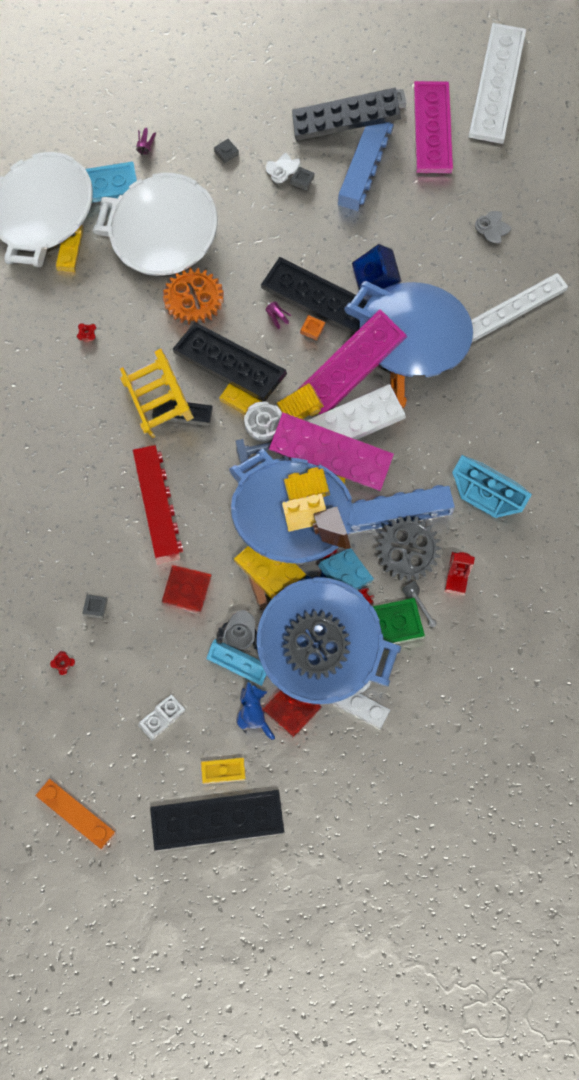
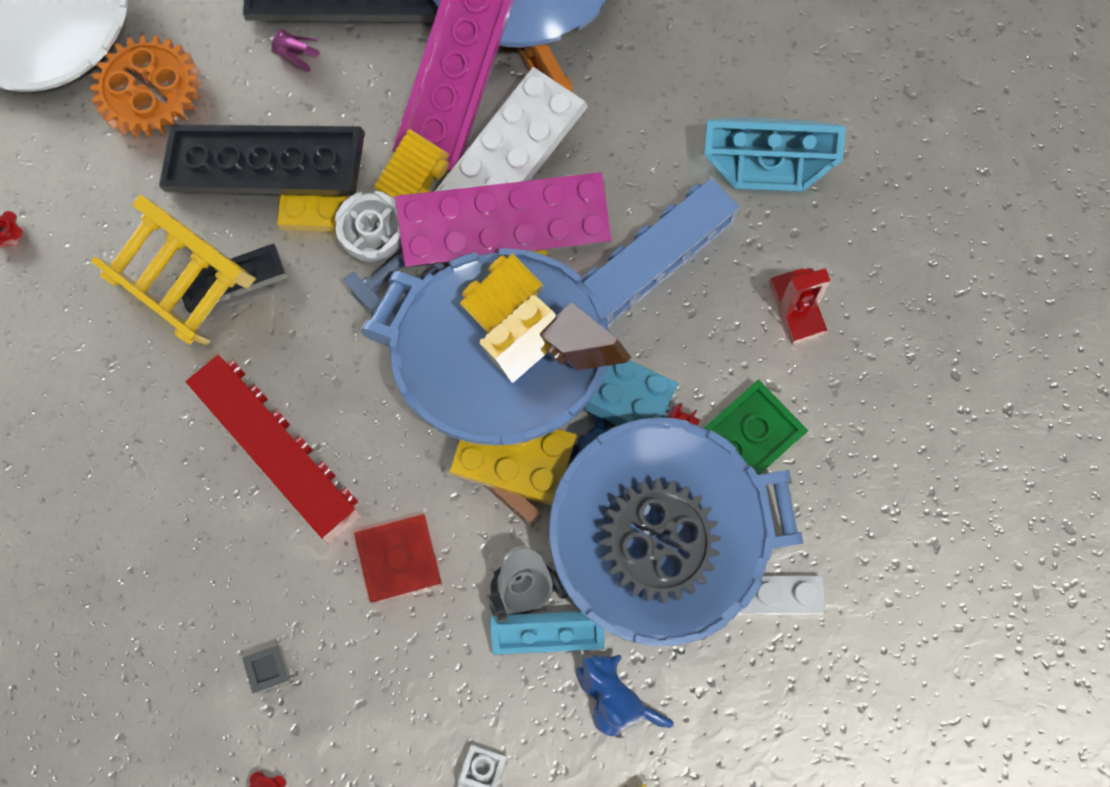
camera: 25 degrees left, 5 degrees up
clear red plate [263,690,322,739] -> none
orange plate [300,315,326,341] -> none
dark grey gear [375,516,442,581] -> none
hinge [402,581,437,627] -> none

